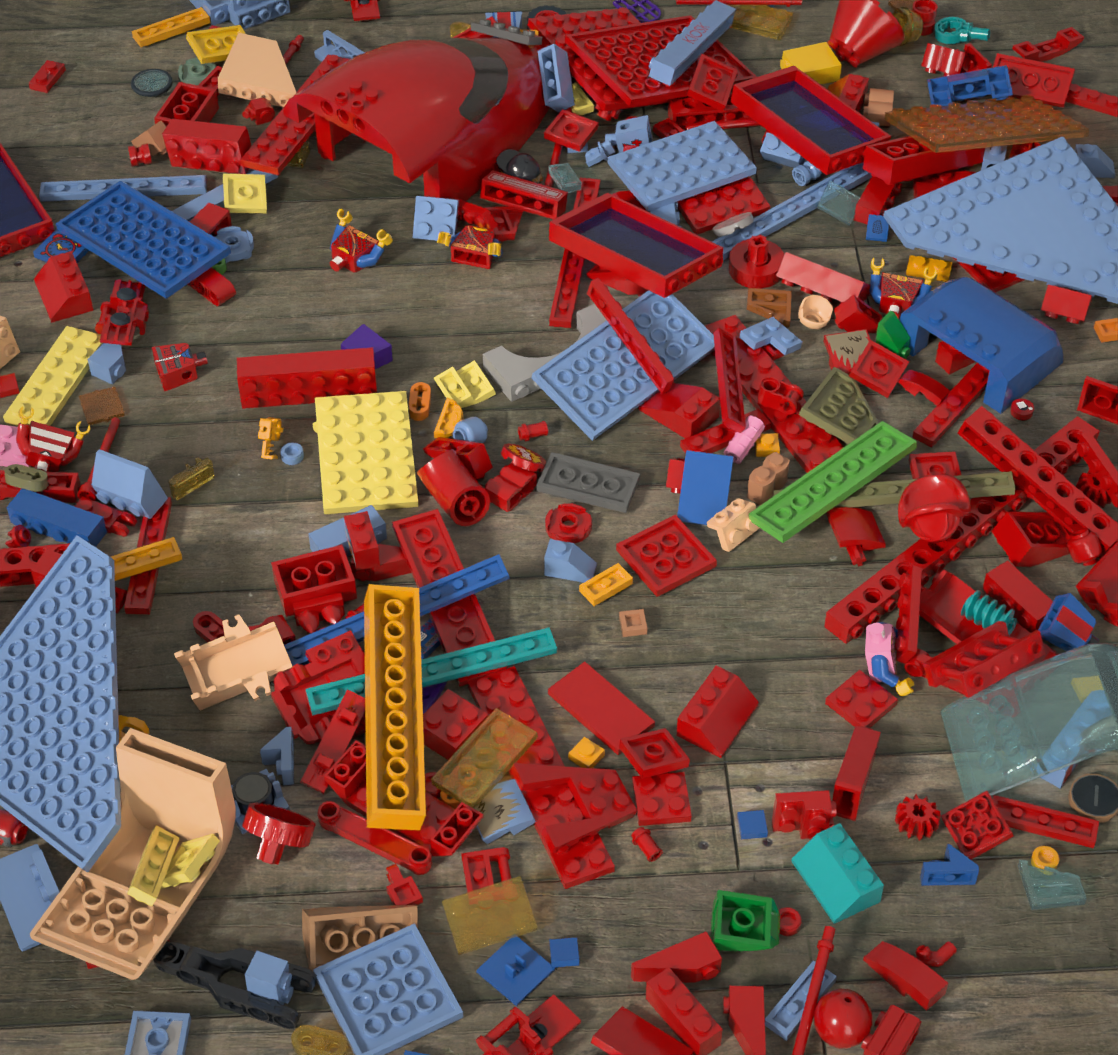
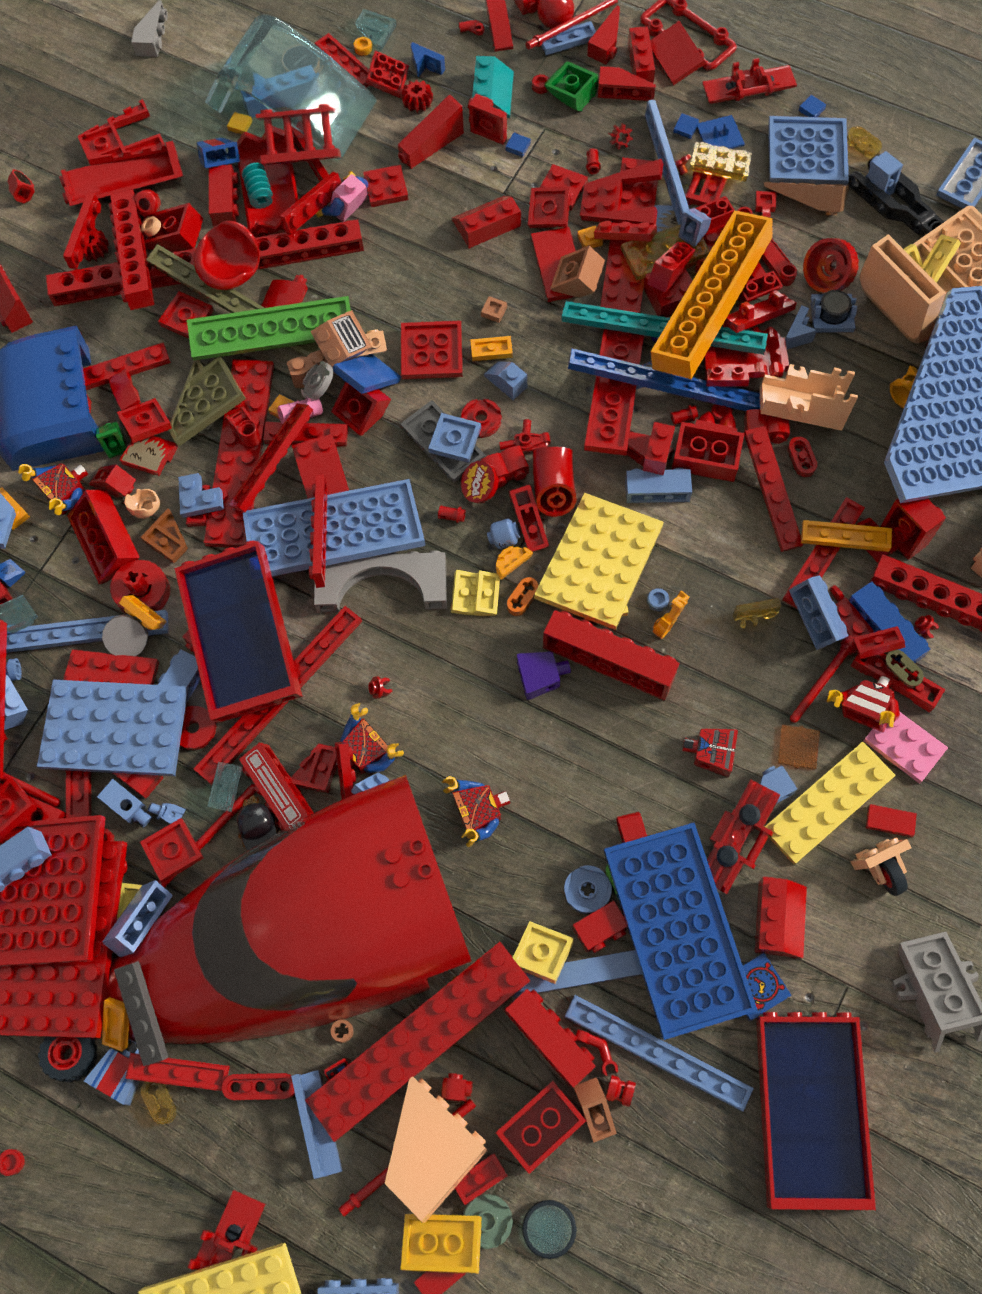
camera: 145 degrees left, 20 degrees up
none -> light orange plate [119,595,167,630]
none -> light nougat tile [141,216,161,237]
none -> light grey tile [301,361,333,402]
none -> nougat slope [310,311,372,368]
none -> red plate [368,676,392,699]
none -> medium blue plate [428,413,481,463]
none -> red piece [499,419,551,453]
none -> nougat slope [550,246,605,298]
none -> red arm [575,1029,618,1076]
none -> red plate [594,221,657,242]
none -> red gear [608,123,633,149]
none -> medium blue tile [645,100,689,228]
none -> red slope [647,241,695,293]
none -> red plant [675,154,691,175]
none -> medium blue slope [678,208,711,247]
none -> red plate [744,426,804,552]
none -> red plate [853,626,905,659]

